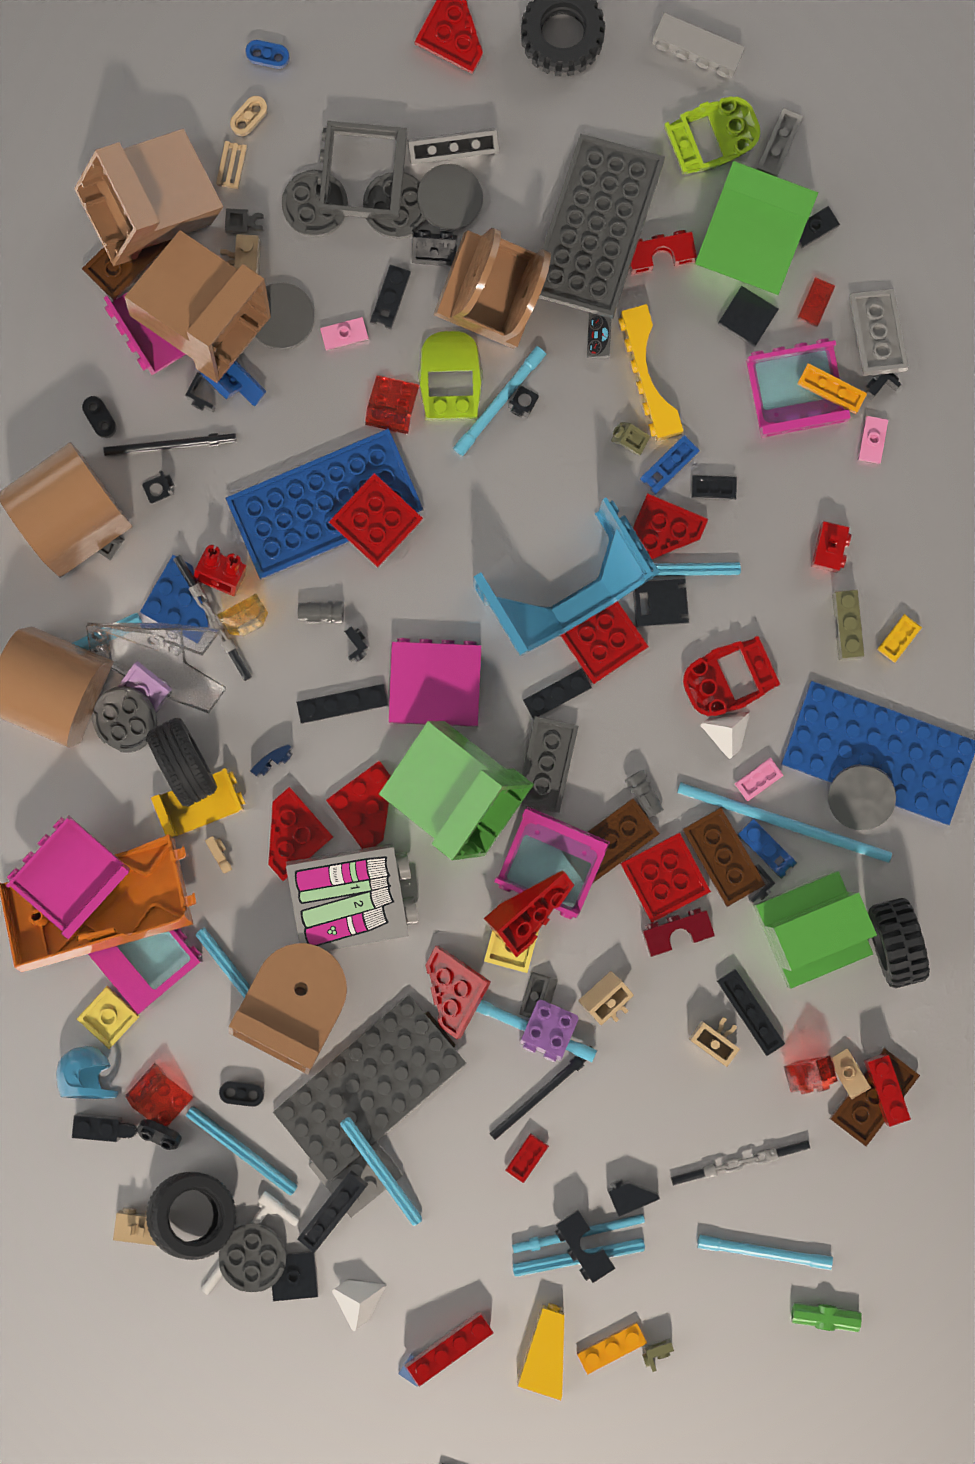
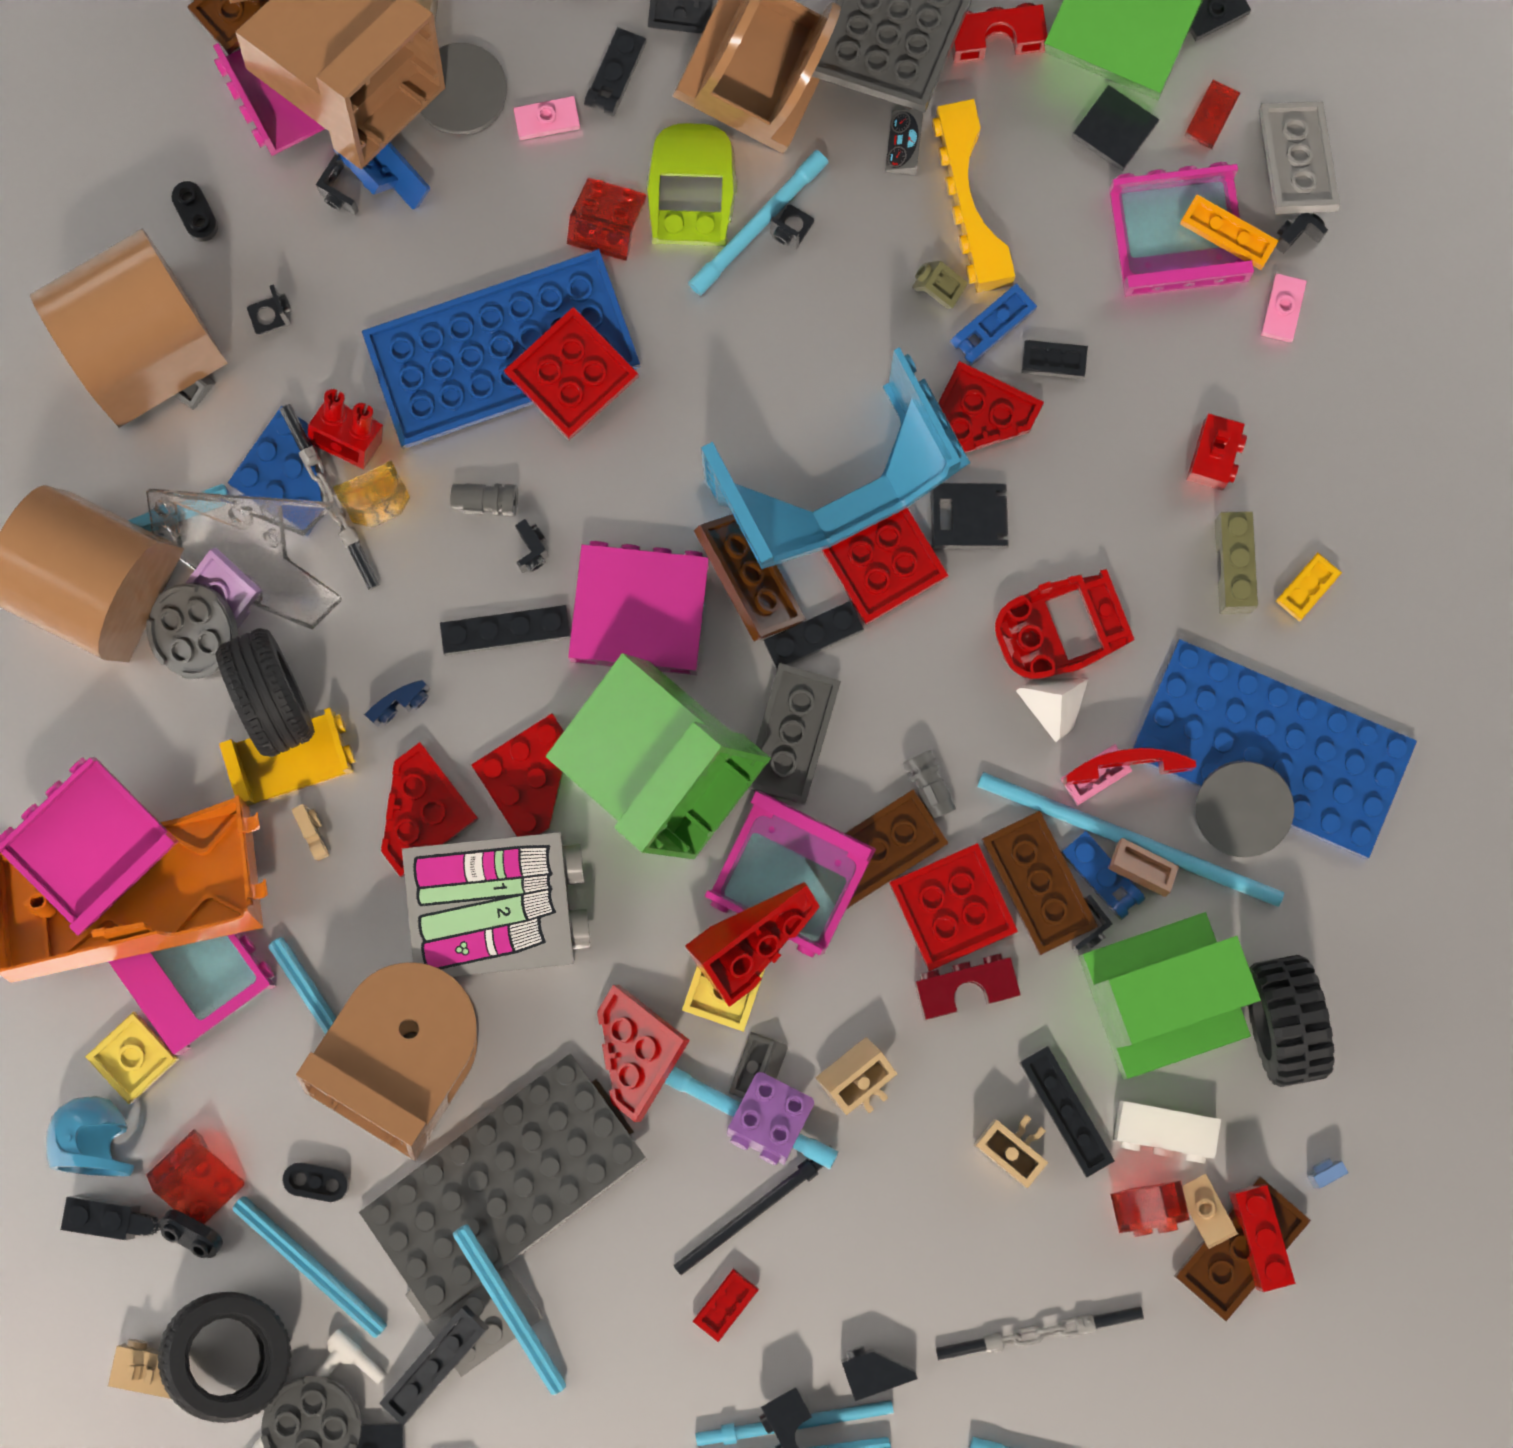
camera: 10 degrees right, 5 degrees down
black bar [103,433,237,456] -> none
medium azure axle [654,562,741,576] -> none
none -> reddish brown plate [694,514,806,642]
none -> red slope [1063,748,1197,786]
none -> nougat tile [1108,838,1179,897]
none -> white brick [1113,1101,1221,1164]
none -> medium blue plate [1307,1158,1349,1189]

